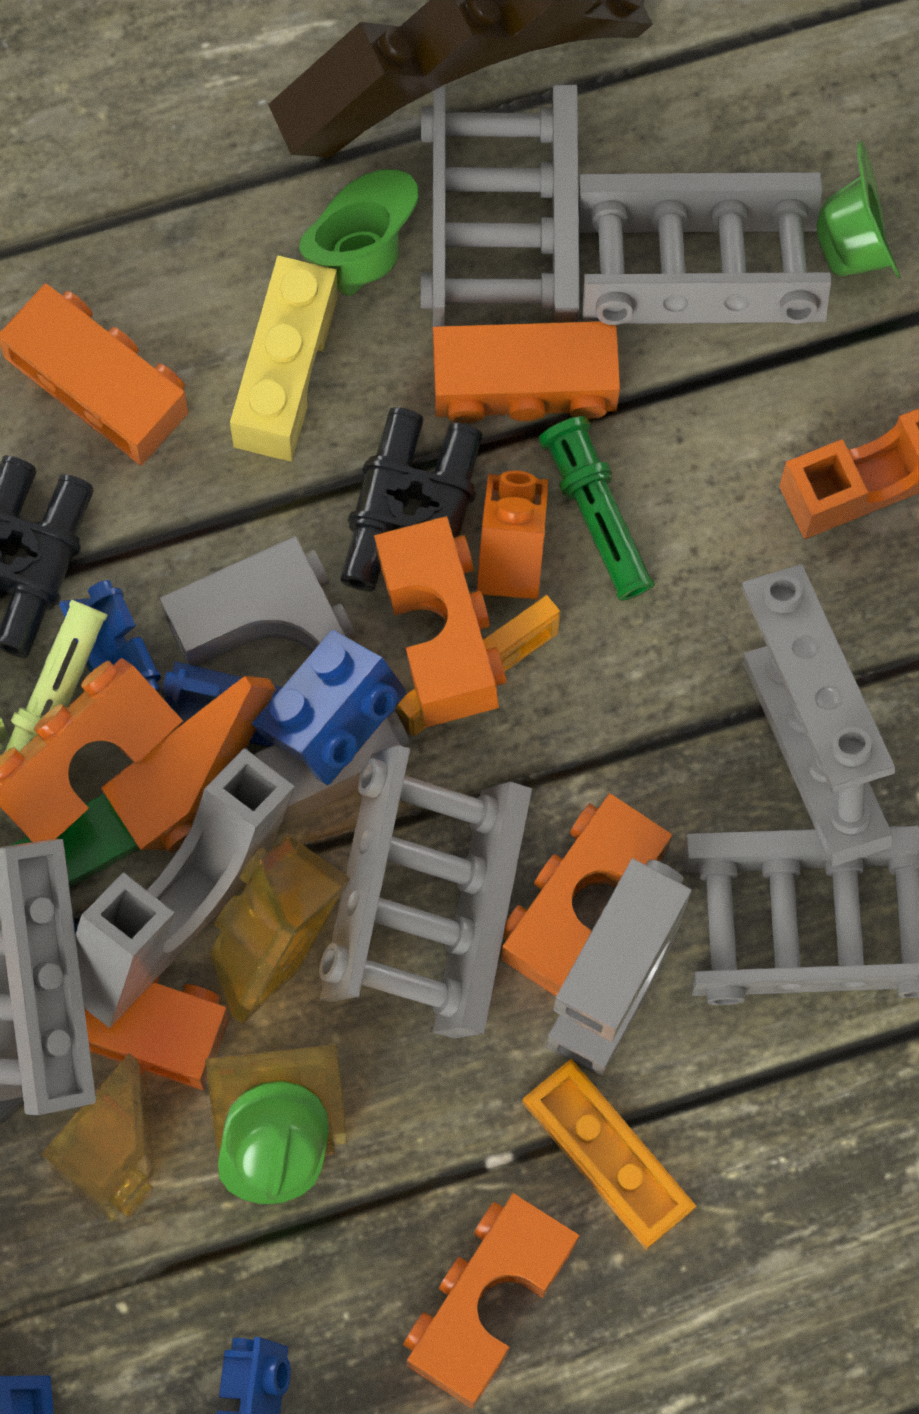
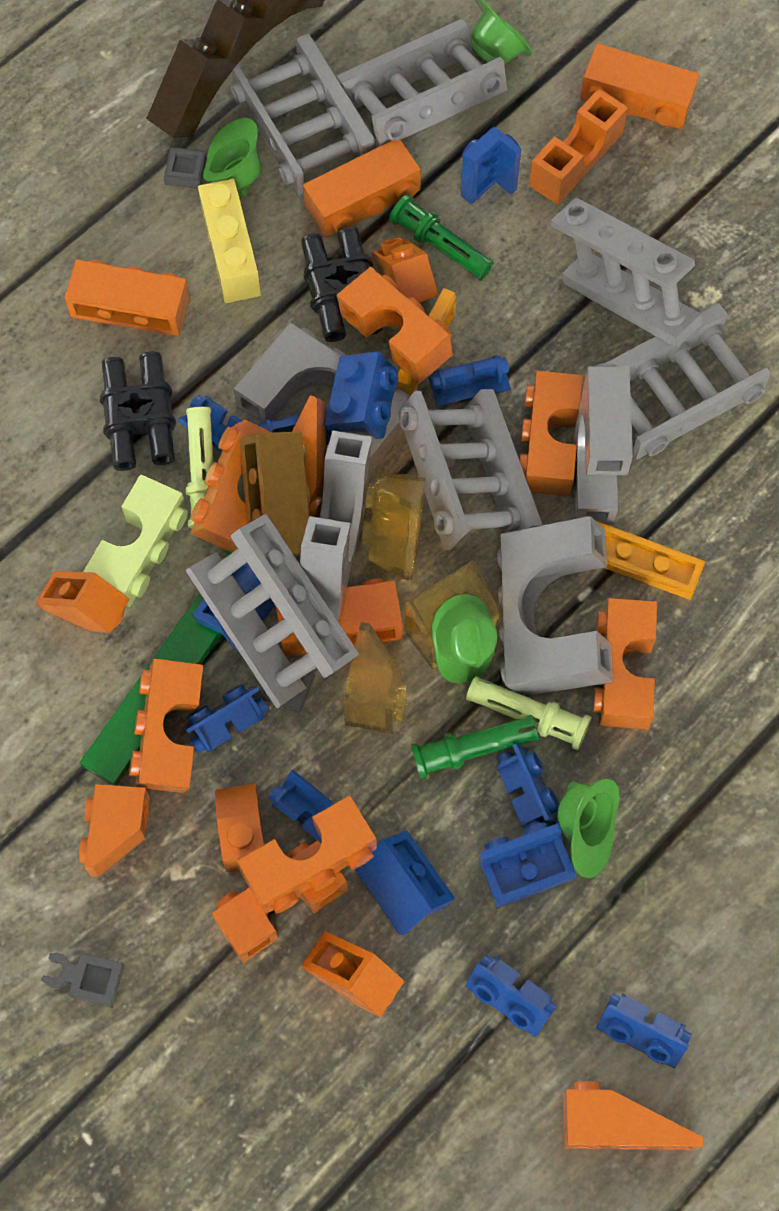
camera: 25 degrees left, 5 degrees down
none -> dark grey tile [164,147,207,189]
none -> pearl gold brick [240,432,310,556]
none -> green pin [411,715,539,780]
none -> blue hinge [428,355,511,408]
none -> blue bracket [461,126,521,204]
none -> yellowish green pin [466,676,592,751]
none -> light grey arch [497,516,613,696]

